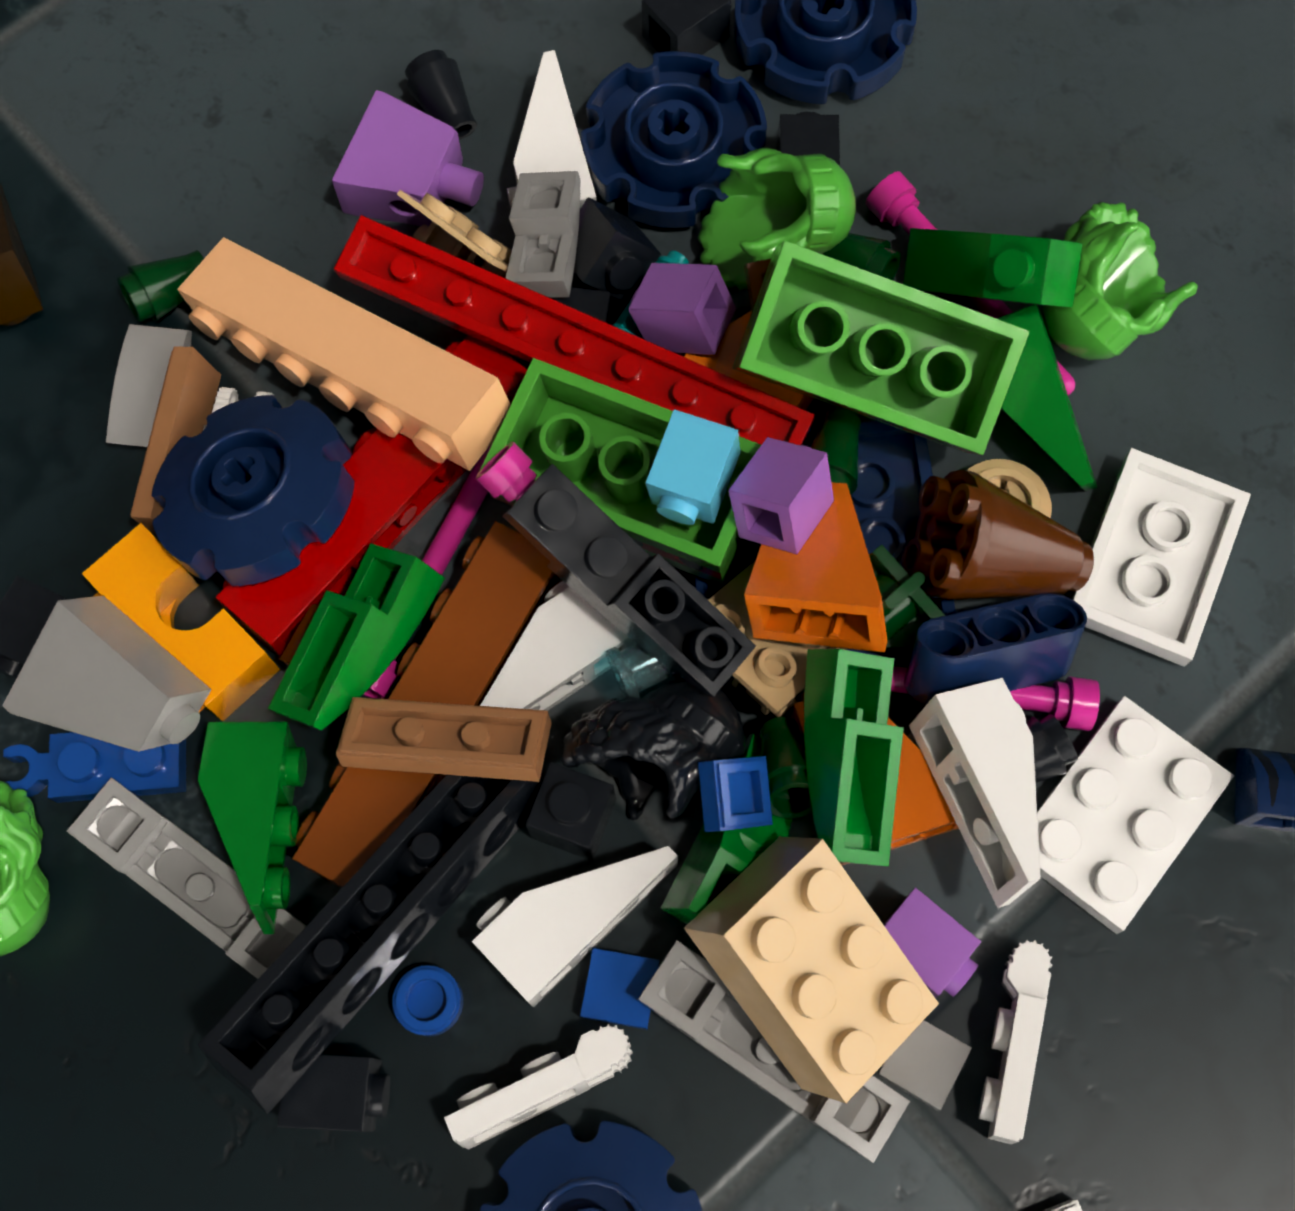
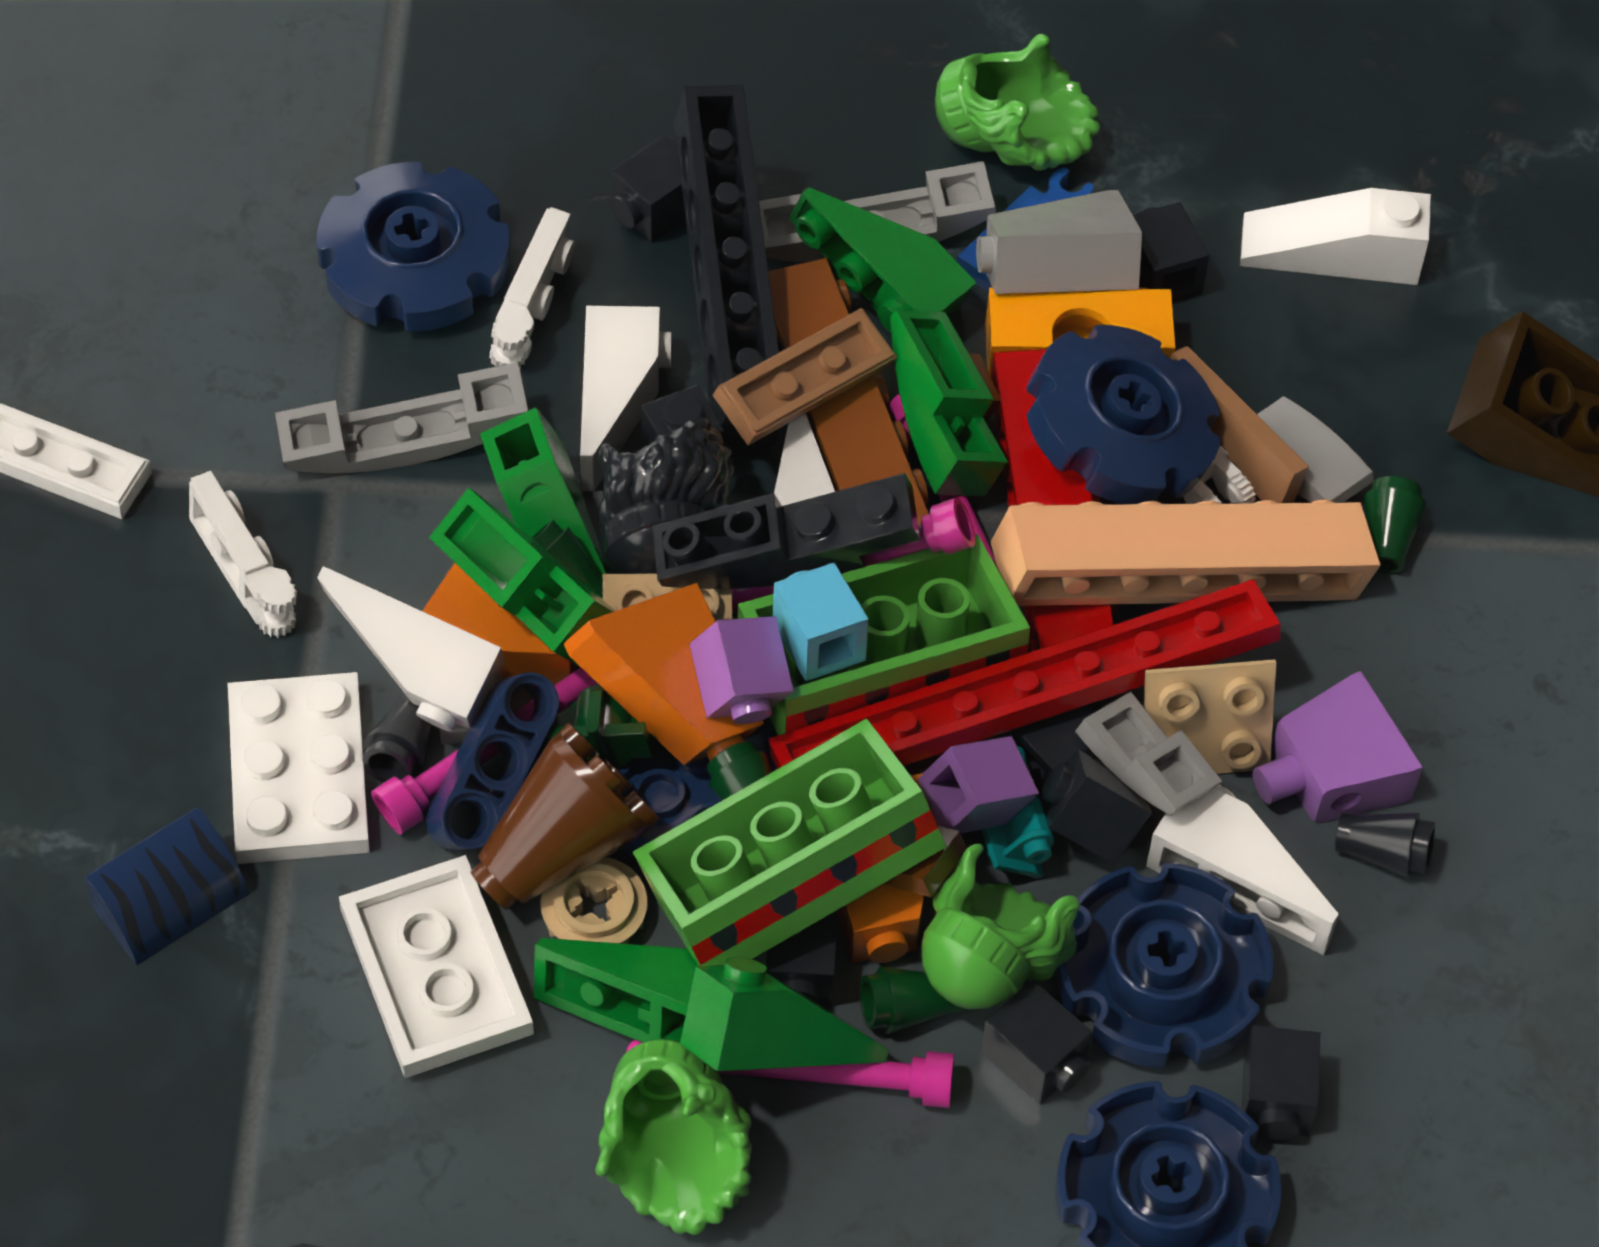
camera: 130 degrees right, 15 degrees down
blue tile [393,965,463,1037] -> none
blue tile [580,948,659,1030] -> none
tan brick [684,836,939,1104] -> none
blue tile [698,756,773,832] -> none
light grey tile [876,1020,972,1111] -> none
medium lavender brick [883,887,981,998] -> none

